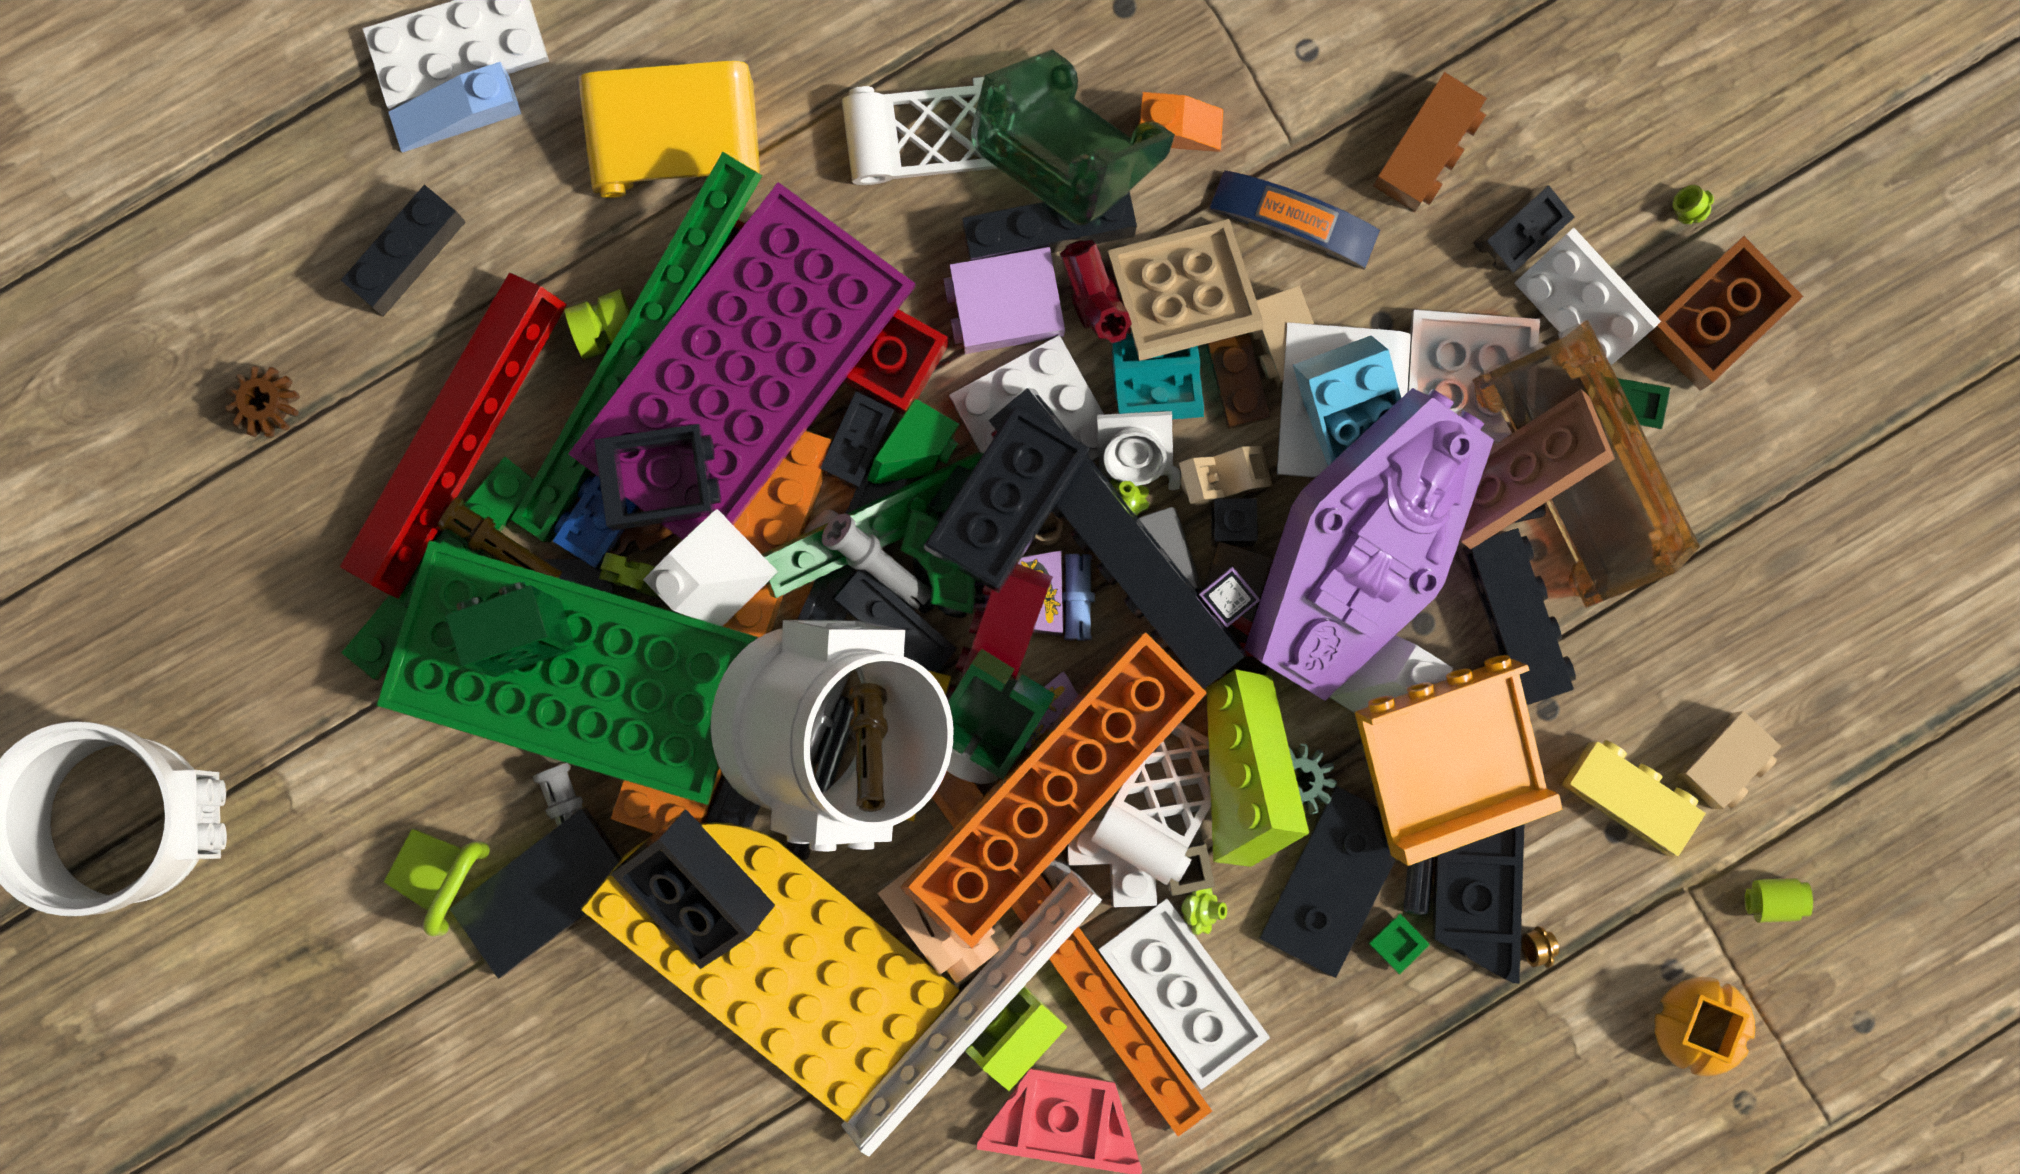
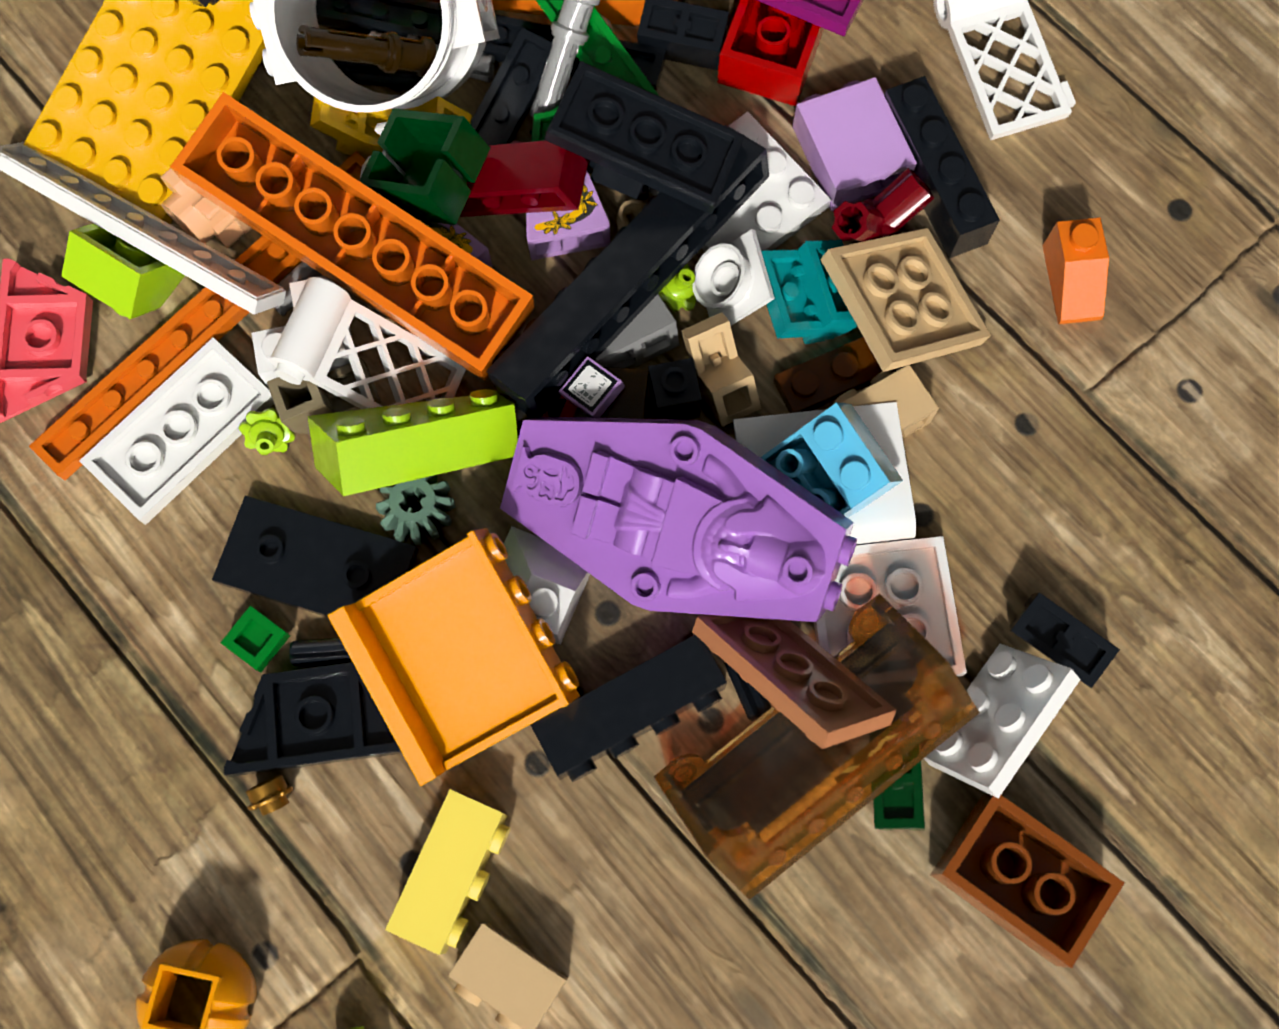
camera: 85 degrees right, 10 degrees down
green slope [867,398,959,484] -> none
clear green windscreen [971,49,1175,225] -> none
light blue pin [1062,554,1095,641] -> none
dark blue slope [1209,170,1380,270] -> none
dark orange brick [1373,72,1487,212] -> none
lime plate [1673,185,1714,225] -> none

